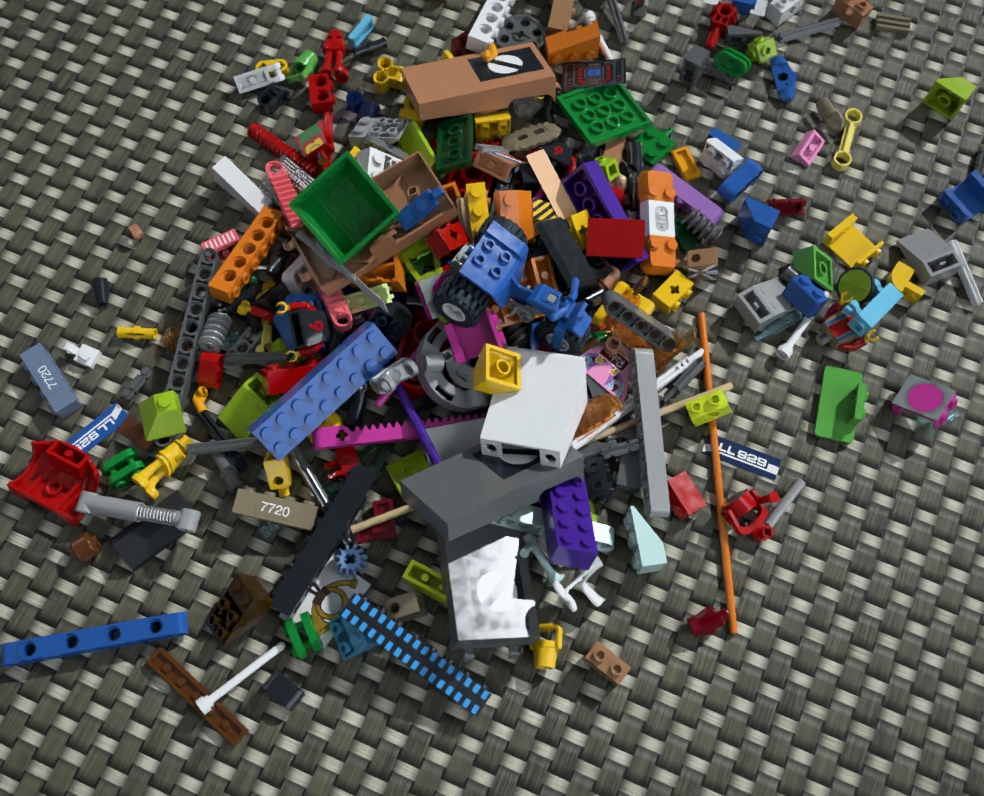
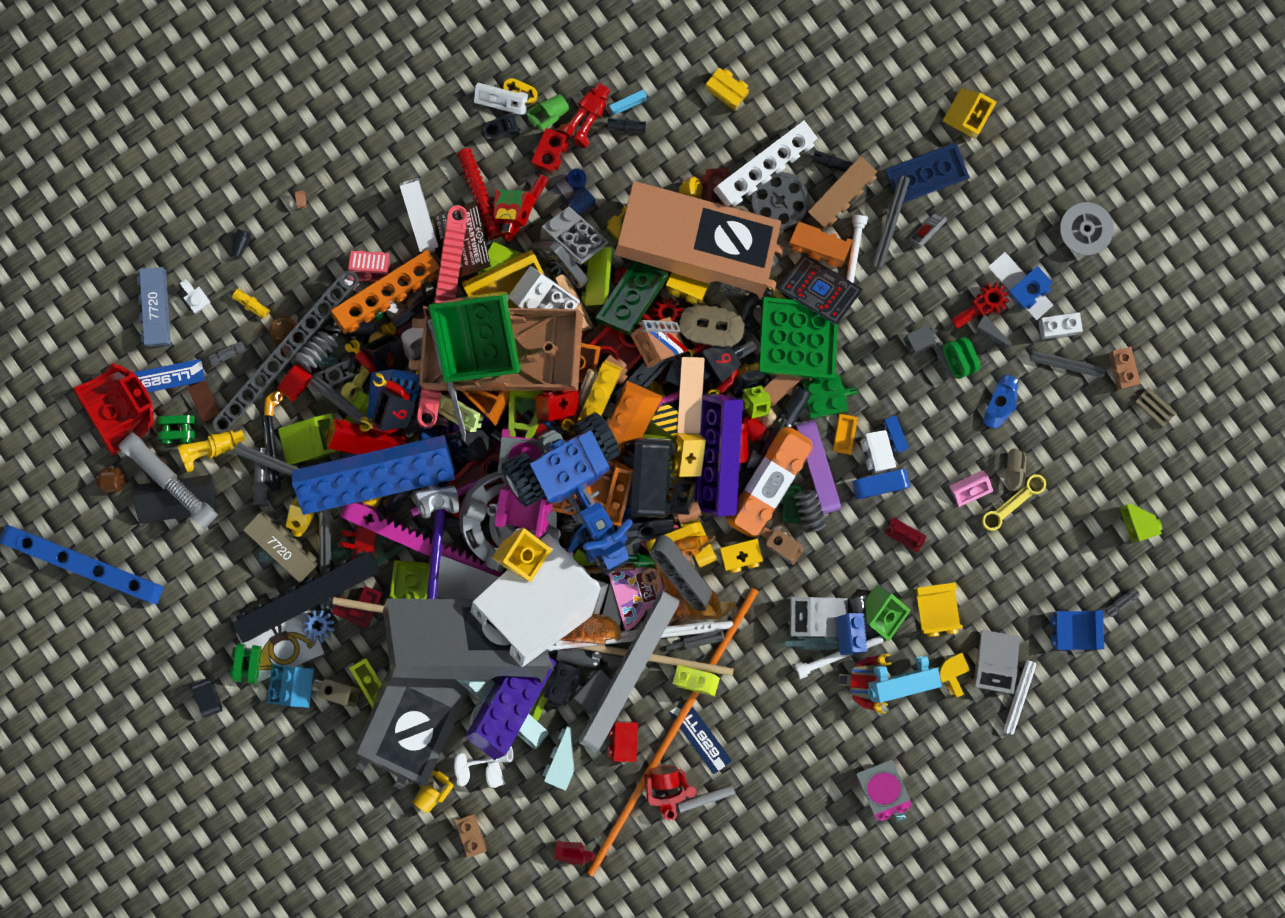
camera: 30 degrees right, 15 degrees up
lime slope [139,390,186,442] -> none
reddish brown tile [145,646,250,747] -> none
white piece [195,642,286,715] -> none
dark brown slope [206,573,274,649] -> none
black brick [338,593,492,716] -> none
yellow piece [373,56,405,94] -> none
blue hinge [397,186,446,232] -> none
light orange arm [481,43,498,62] -> none
light aqua piece [519,532,565,587] -> none
red tile [586,218,645,259] -> none
dark grey axle [601,439,640,459] -> none
blue slope [737,196,780,246] -> none
lime brick [747,36,777,64] -> none
bright green bracket [814,366,869,444] -> none
lime wheel [836,267,875,305] -> none

